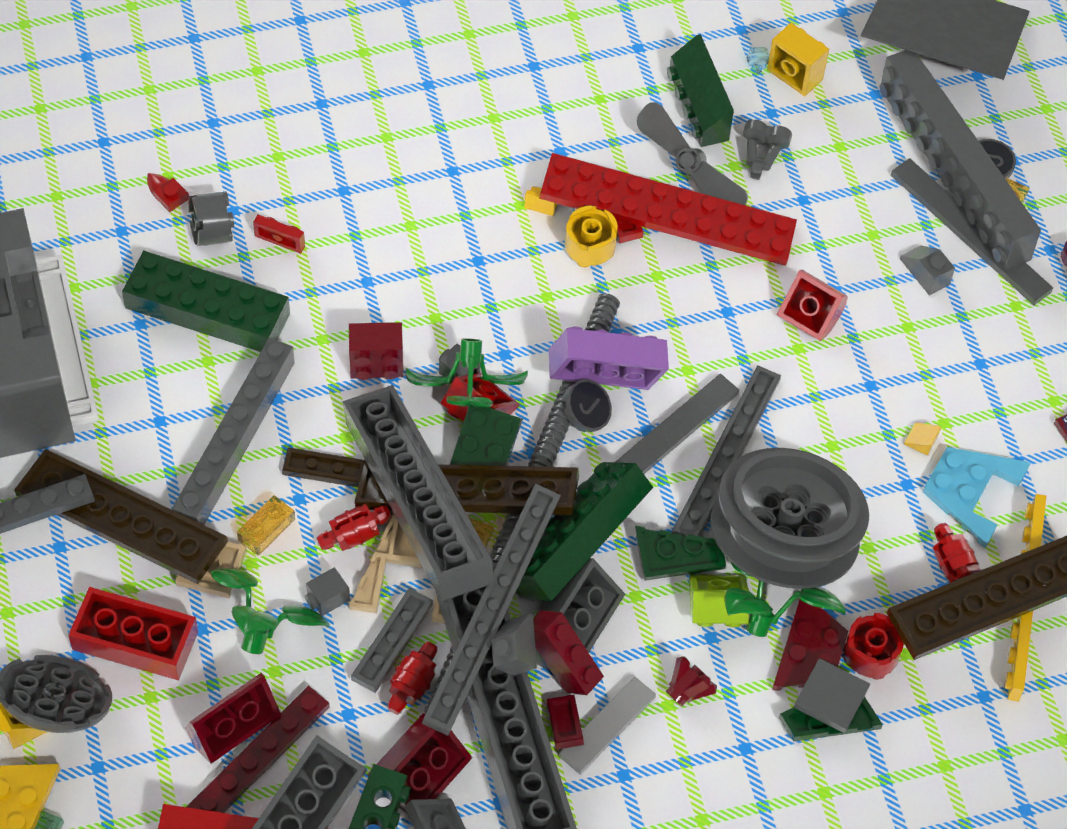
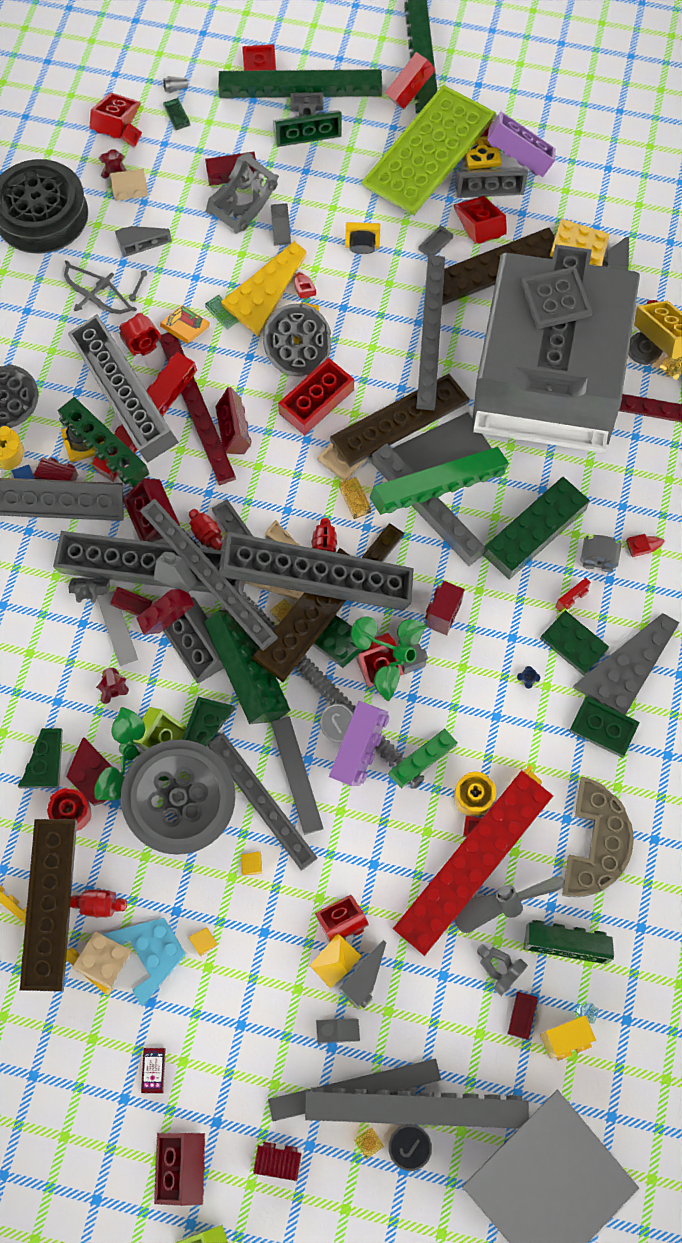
camera: 120 degrees right, 10 degrees up
green plant [210,568,330,654] -> none
dark grey brick [305,567,350,616] -> none
dark grey tile [794,658,870,733] -> none
none -> dark grey plate [68,578,110,603]
none -> tan plate [73,931,132,989]
none -> yellow slope [241,851,262,876]
none -> yellow slope [309,934,362,989]
none -> dark grey slope [339,940,387,1009]
none -> green brick [369,447,509,515]
none -> green plate [388,728,458,789]
none -> dark grey piece [392,412,491,473]
none -> dark red tile [507,991,538,1040]
none -> dark blue plate [517,666,541,689]
none -> dark green plate [540,610,610,675]
none -> dark tan plate [562,777,634,897]
none -> dark green plate [569,696,640,758]
none -> dark grey wing [572,613,680,715]

